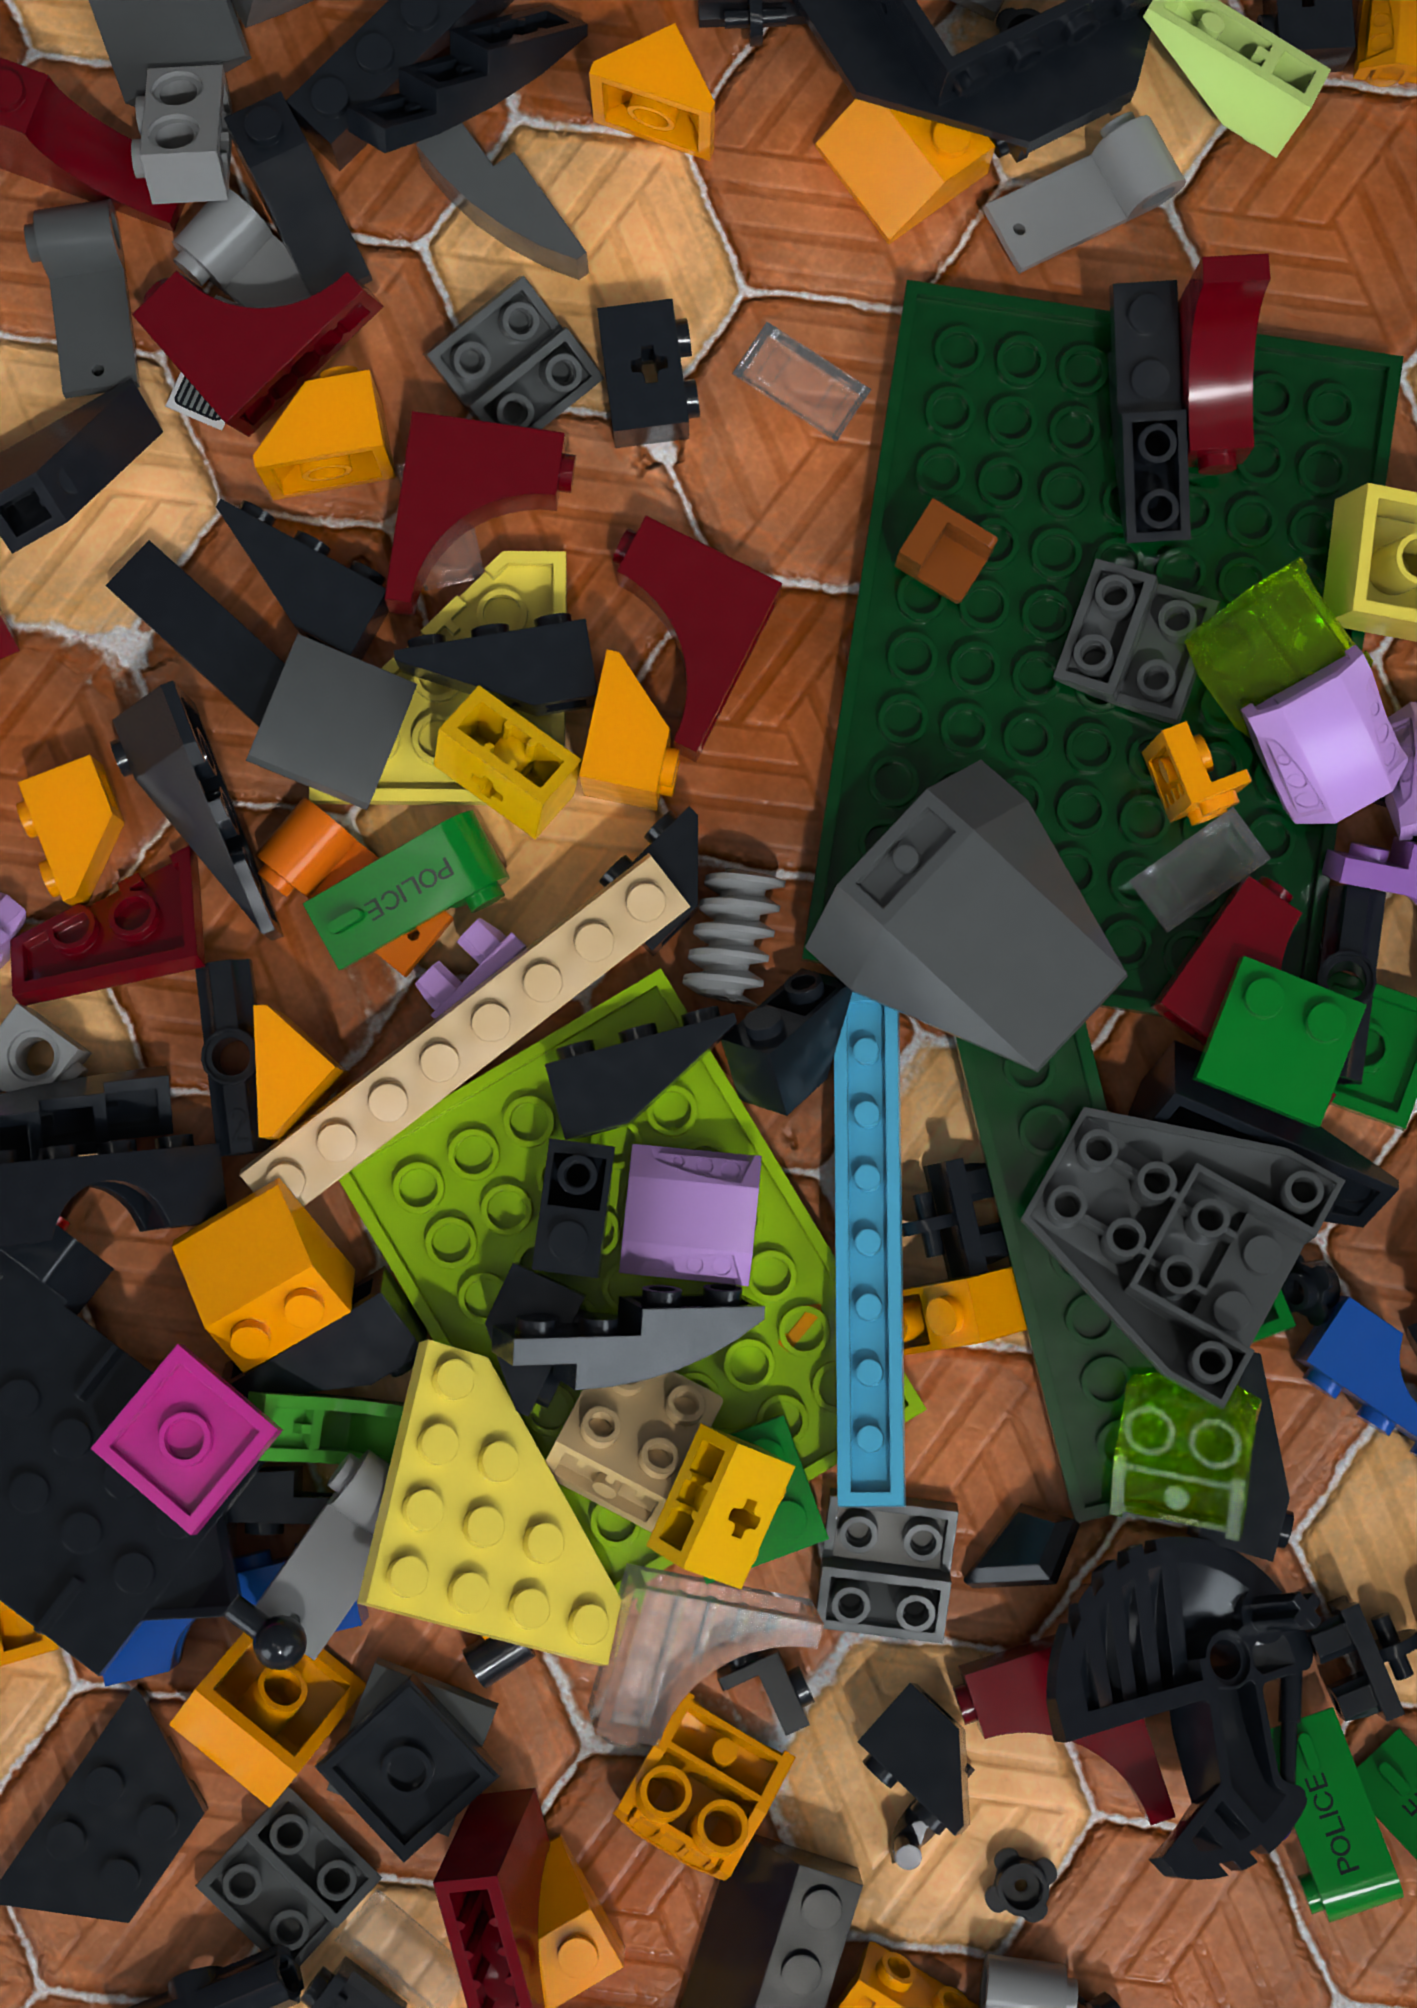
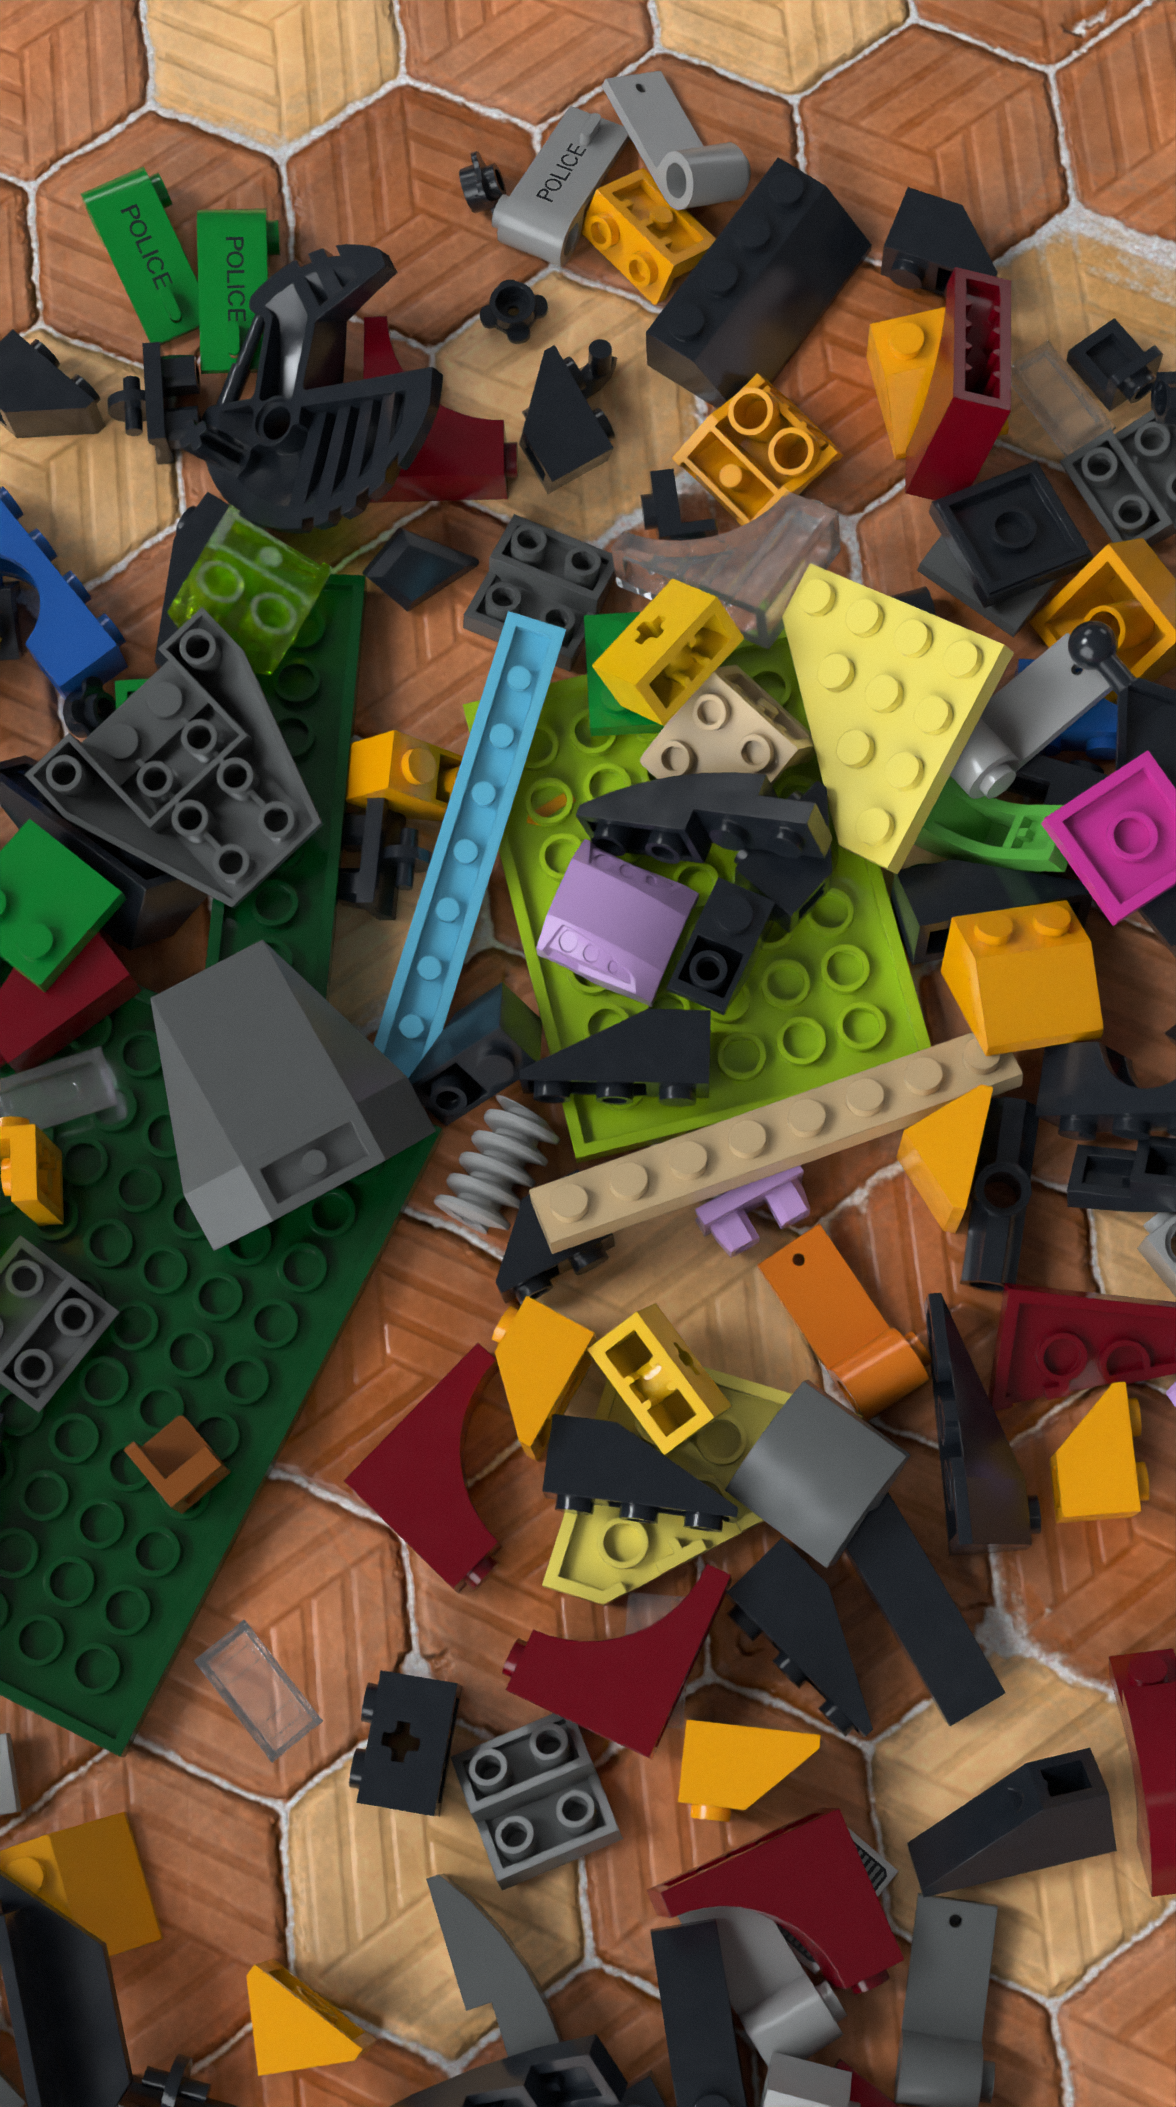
camera: 150 degrees left, 10 degrees down
green door [303,810,510,970] -> none

